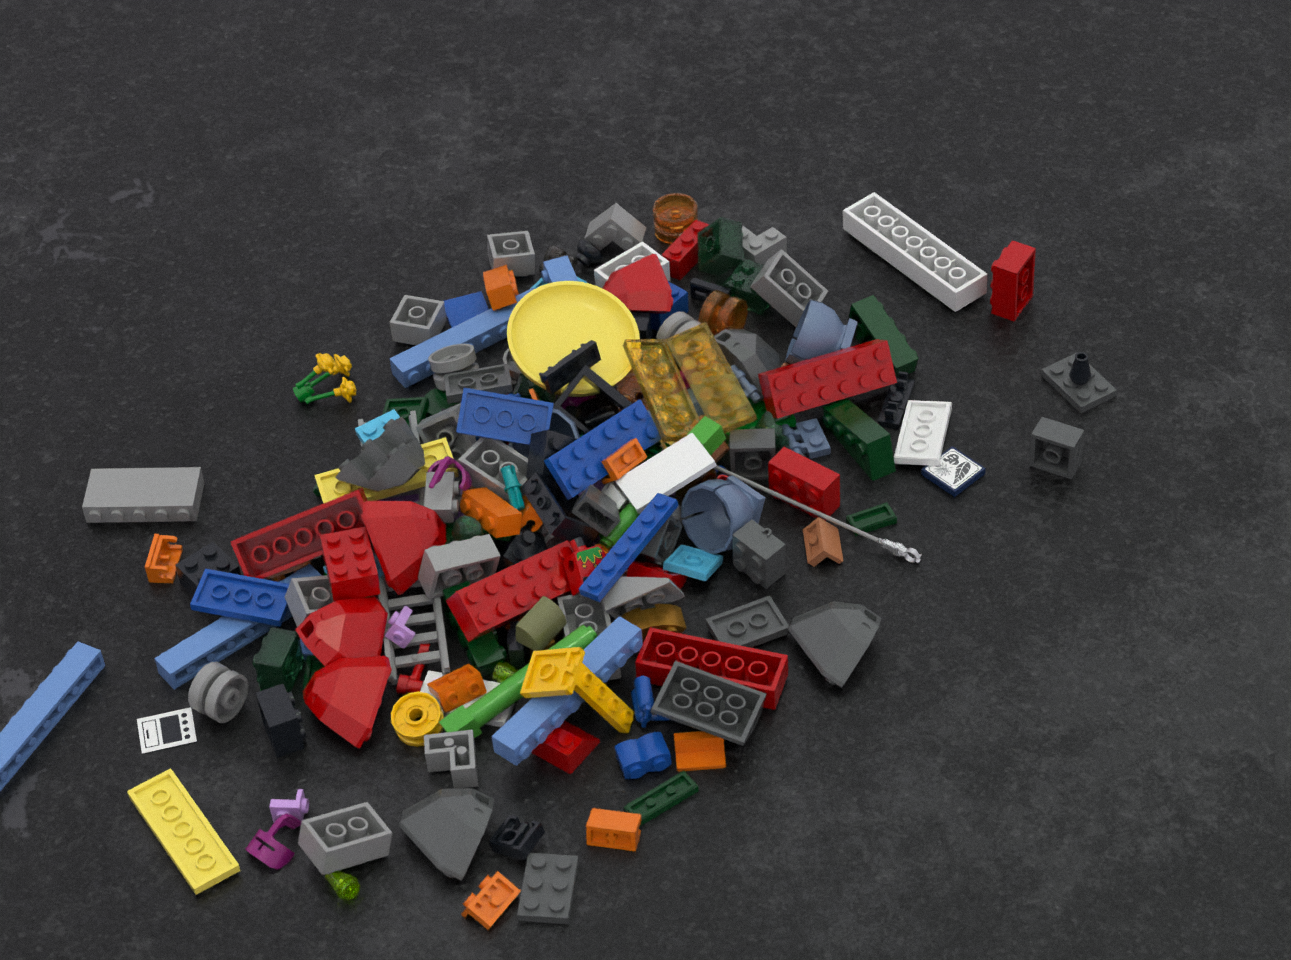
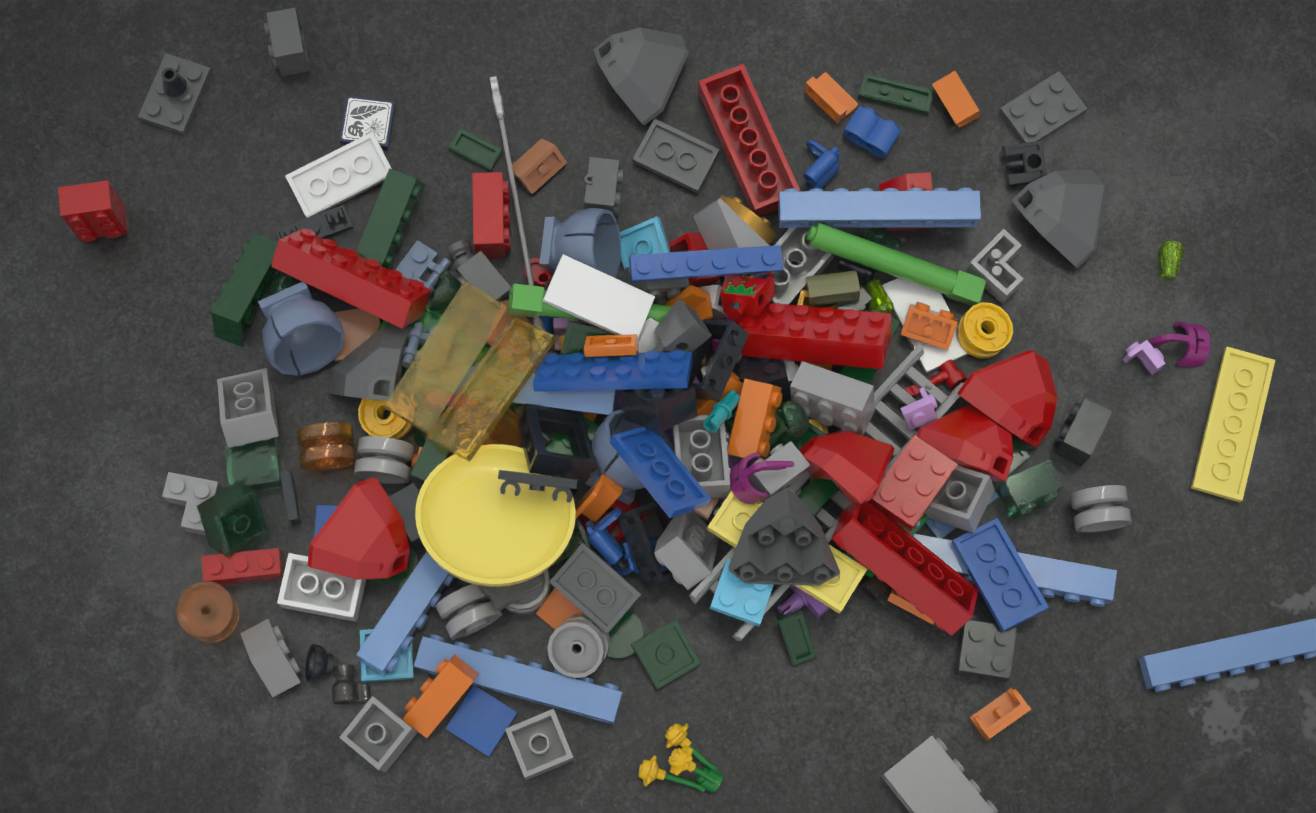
camera: 135 degrees left, 30 degrees up
white sticker [137,707,197,753] -> none
light grey brick [298,802,392,875] -> none
orange bracket [461,871,521,930] -> none
yellow bracket [520,647,634,734] -> none
dark grey slope [651,661,766,746] -> none
white brick [843,192,987,312] -> none

